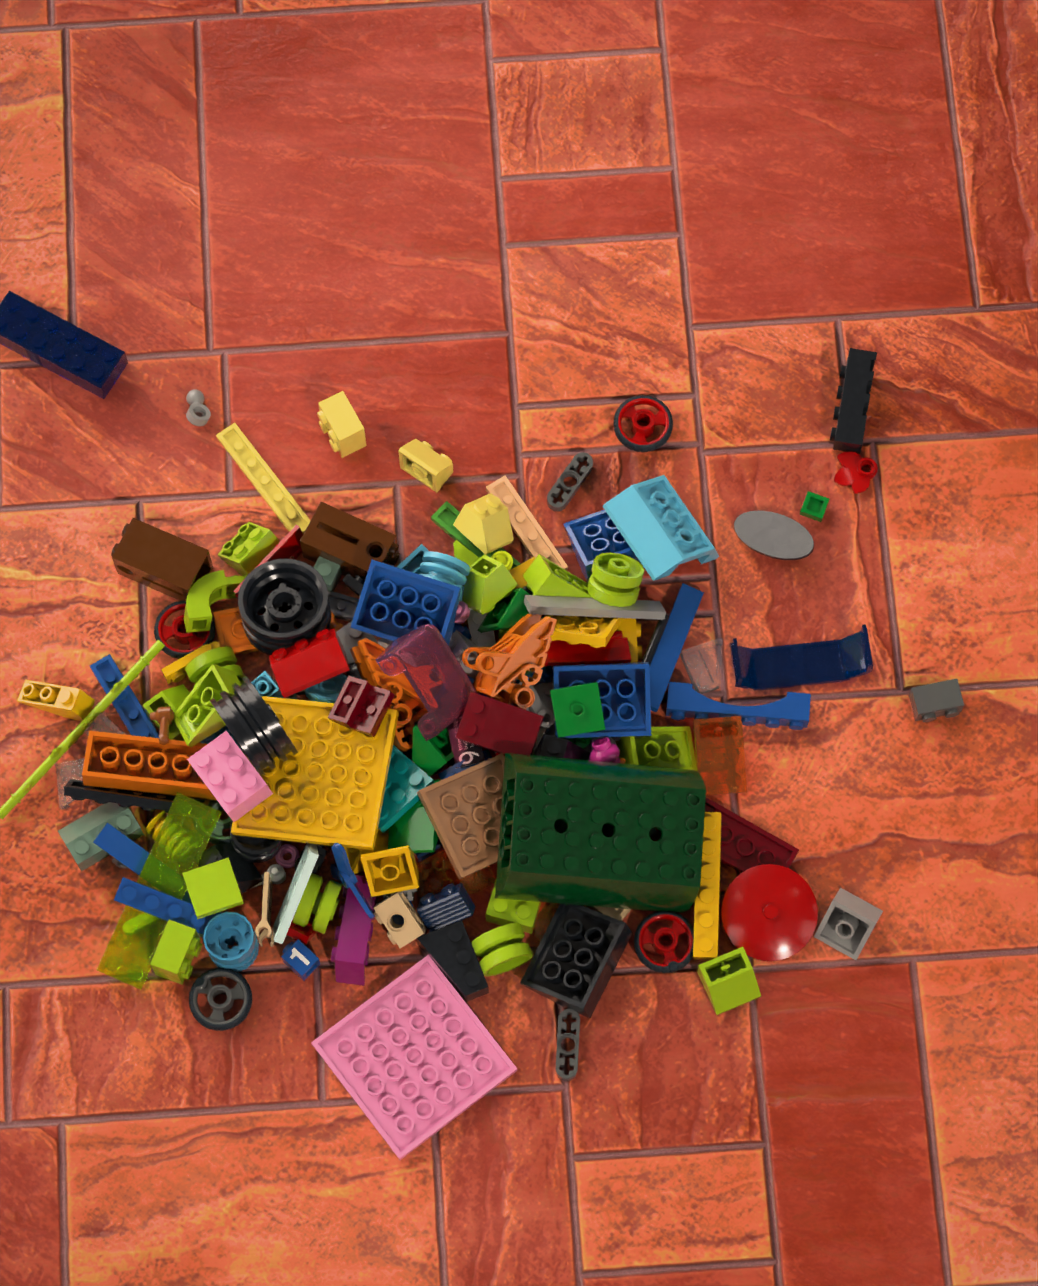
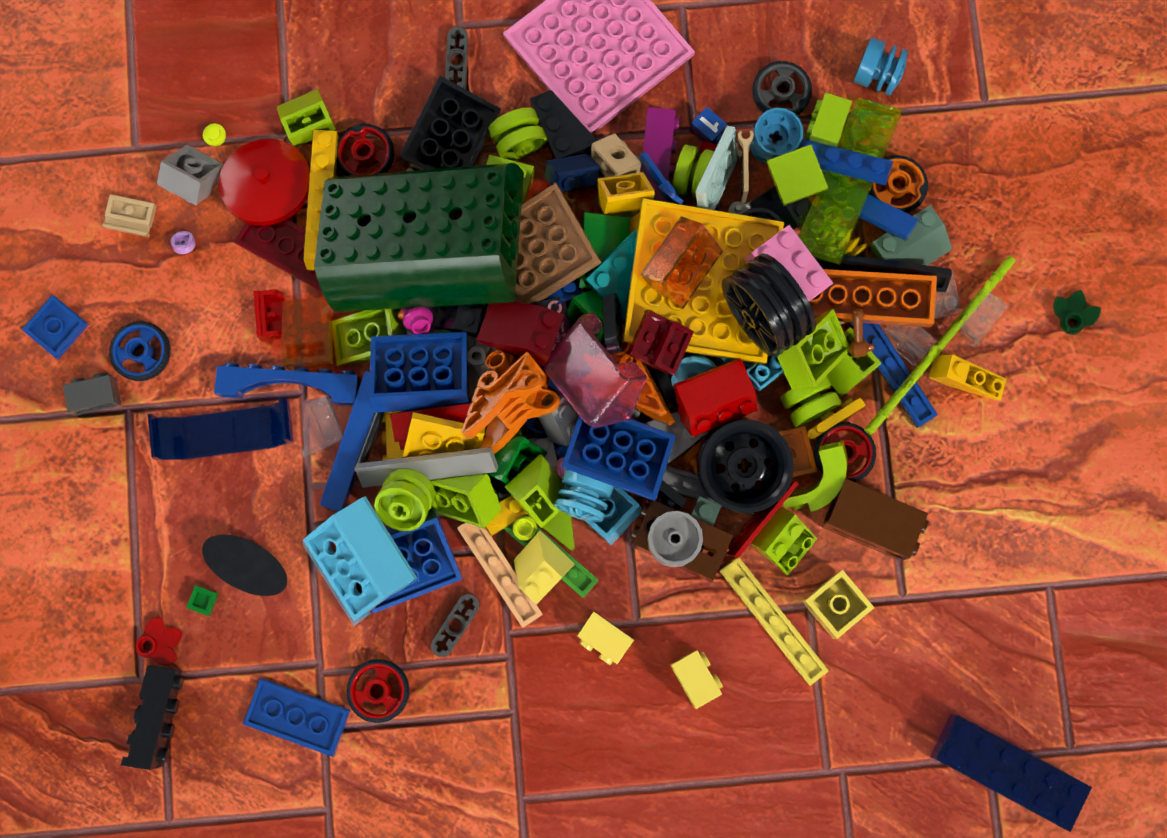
camera: 175 degrees left, 10 degrees up
light grey plate [186,389,211,426] -> none
green plate [550,682,606,738] -> none
none -> blue tile [22,294,89,360]
none -> tan plate [102,194,157,237]
none -> blue wheel [109,321,171,381]
none -> lavender tile [171,231,196,254]
none -> neon yellow plate [203,123,226,146]
none -> blue tile [243,678,351,757]
none -> red hinge [253,290,287,341]
none -> black beam [603,293,624,355]
none -> clear orange slope [640,216,723,309]
none -> light grey wheel [647,511,703,568]
none -> light yellow brick [802,570,874,639]
none -> dark azure wheel [853,37,908,96]
none -> orange wheel [867,155,928,213]
none -> clear hinge [959,292,1008,347]

